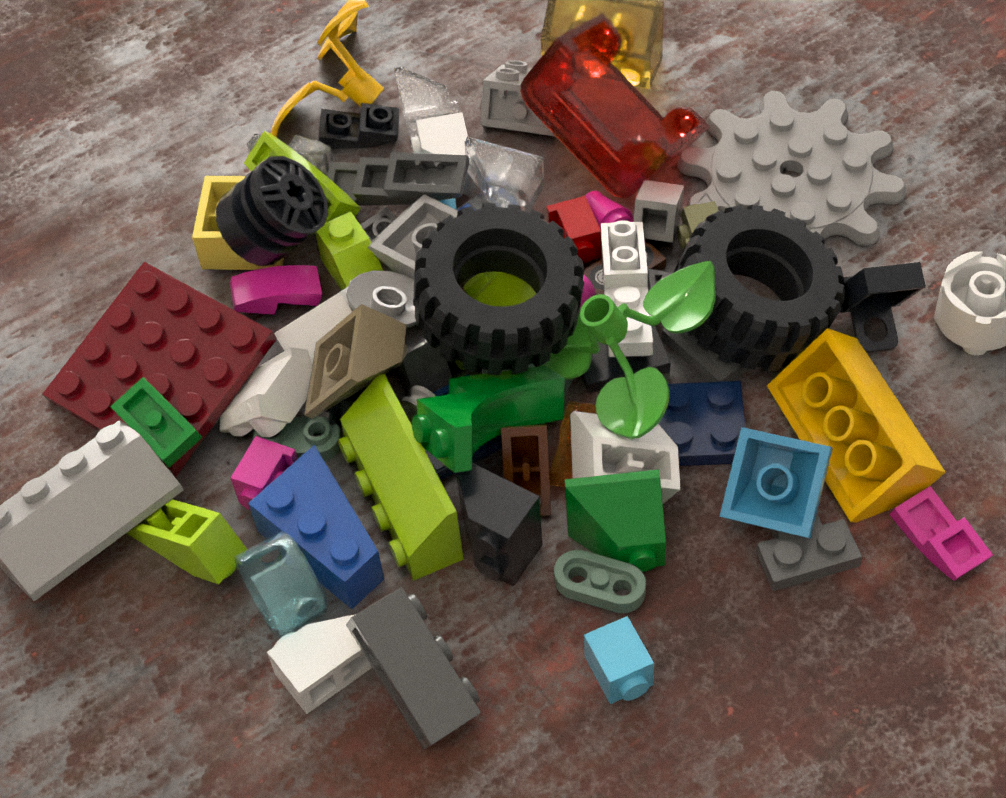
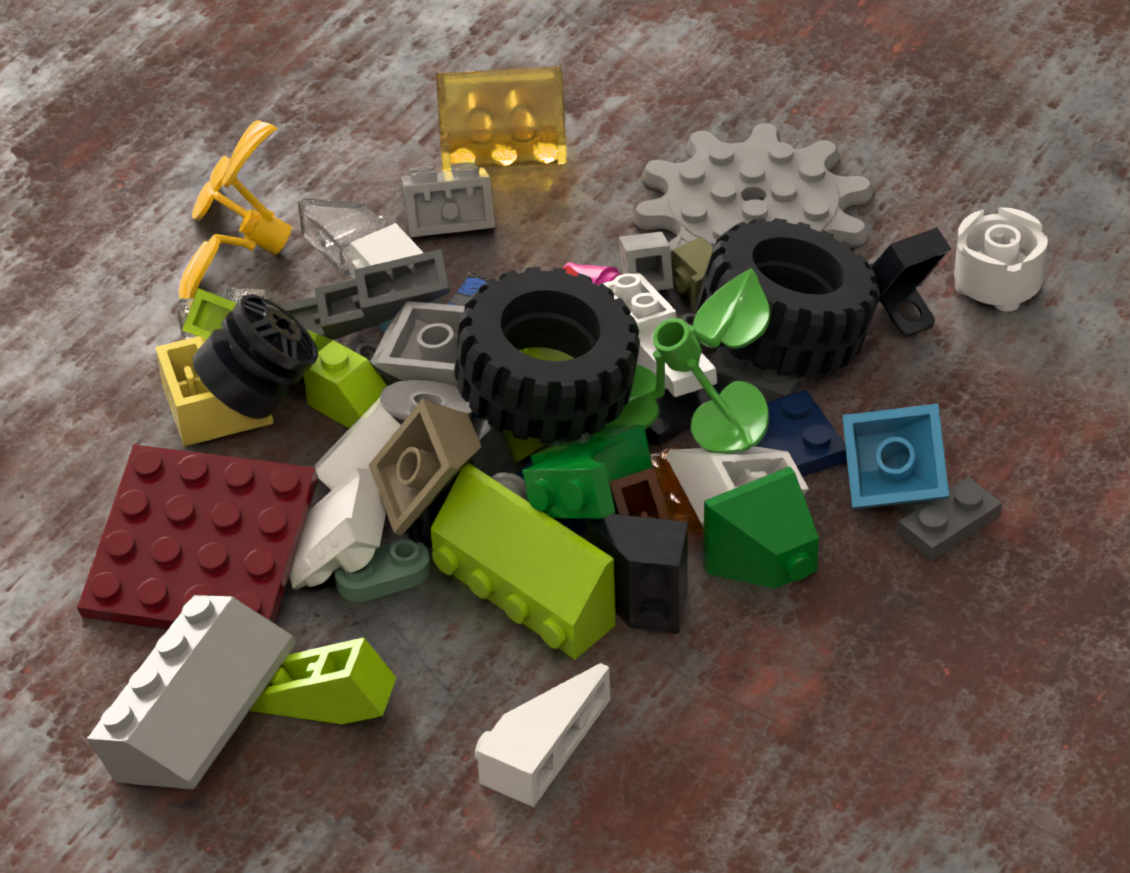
camera: 25 degrees left, 10 degrees down
green plate [110,377,202,468] -> none
dark pink slope [230,265,322,315] -> none
dark pink brick [231,436,298,511] -> none
clear light blue piece [235,531,328,639] -> none
blue wedge [248,445,384,609] -> none
black slope [318,103,399,149] -> none
dark grey brick [346,586,481,750] -> none
clear slope [464,136,545,213] -> none
clear red windscreen [520,13,710,199] -> none
sand green plate [554,550,646,613] -> none
medium azure brick [584,616,654,704] -> none
yellow slope [767,328,946,523] -> none
dark pink slope [889,486,993,581] -> none

